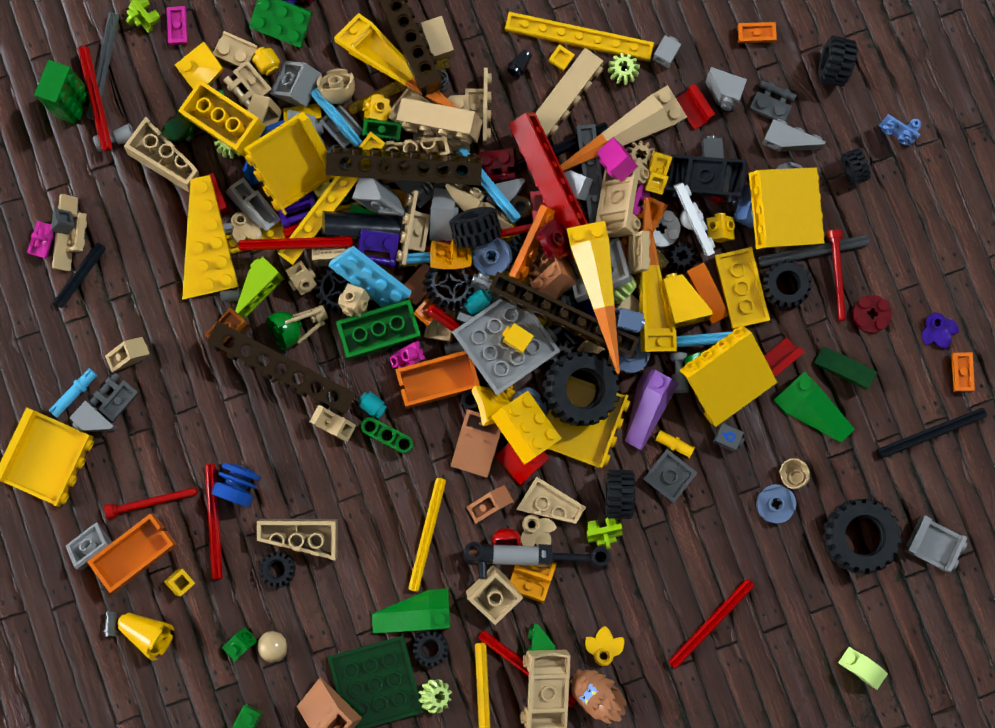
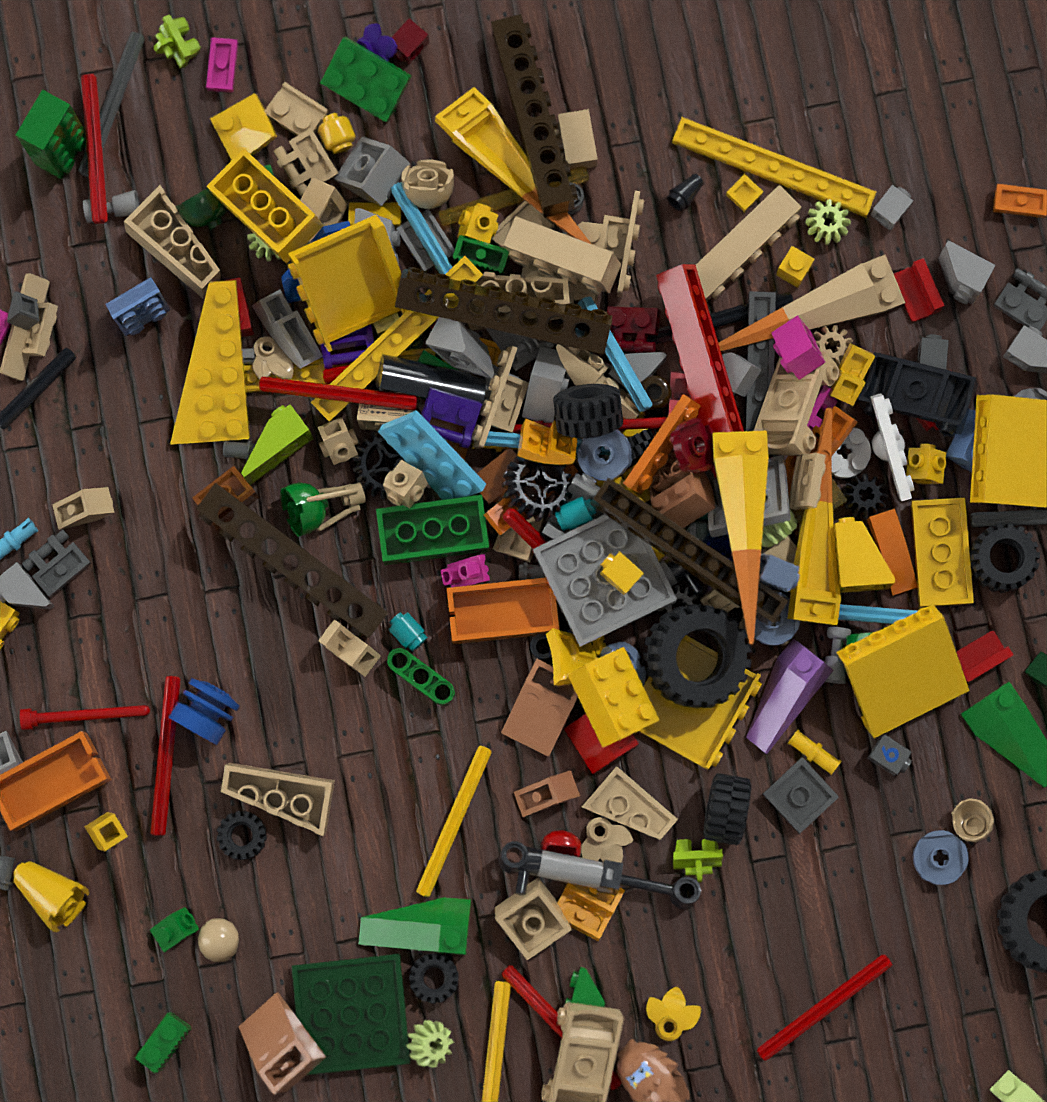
camera: 10 degrees right, 0 degrees up
none -> medium blue slope [106,277,170,336]
none -> yellow brick [776,246,815,288]

